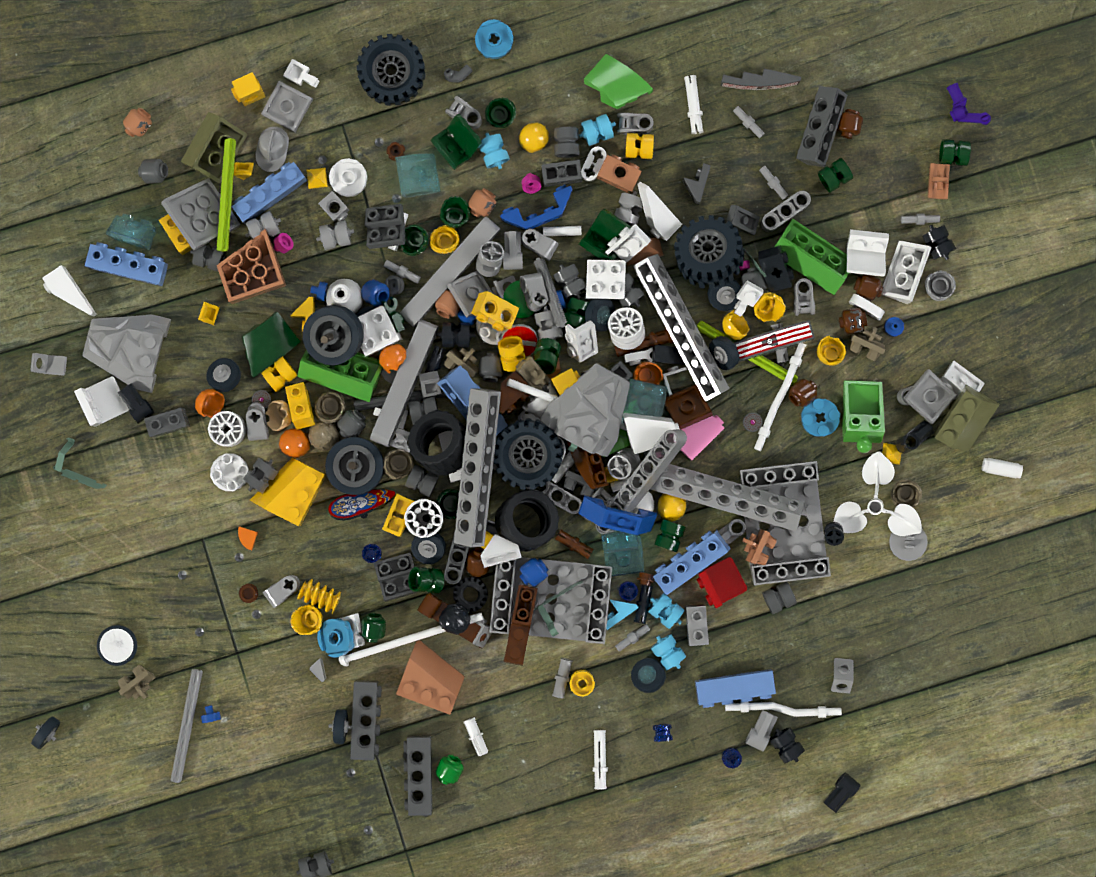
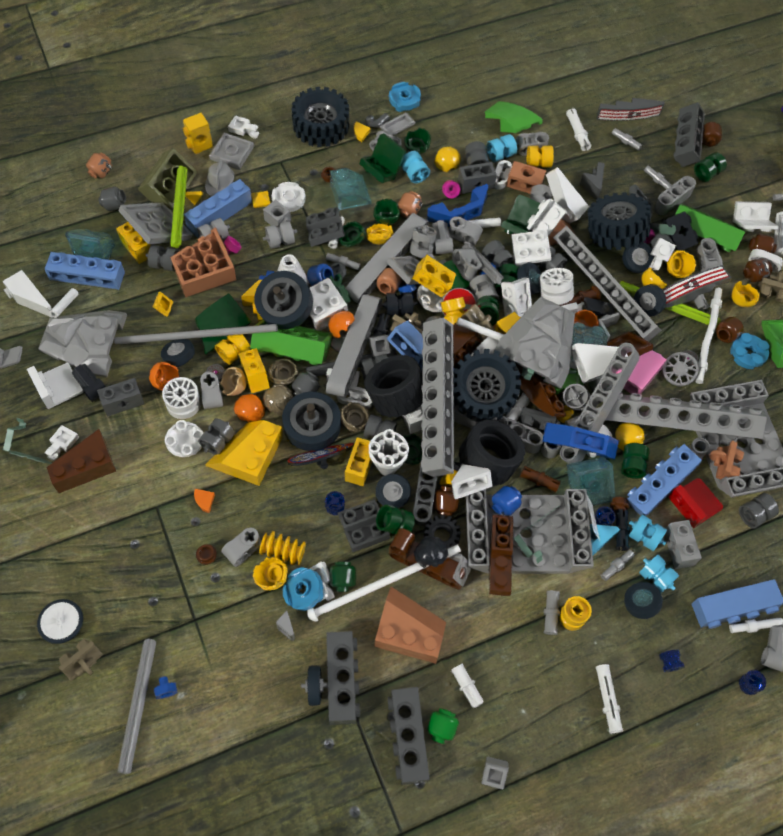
camera: 10 degrees left, 25 degrees down
none -> white plate [45,425,79,462]
none -> reddish brown wedge [47,429,116,493]
none -> white piece [49,288,79,318]
none -> light grey piece [114,324,278,344]
none -> yellow tile [354,121,370,142]
none -> light grey tile [380,113,416,136]
none -> light grey slope [481,756,509,790]
none -> white sticker [587,495,600,541]
none -> light grey wheel [663,352,699,386]

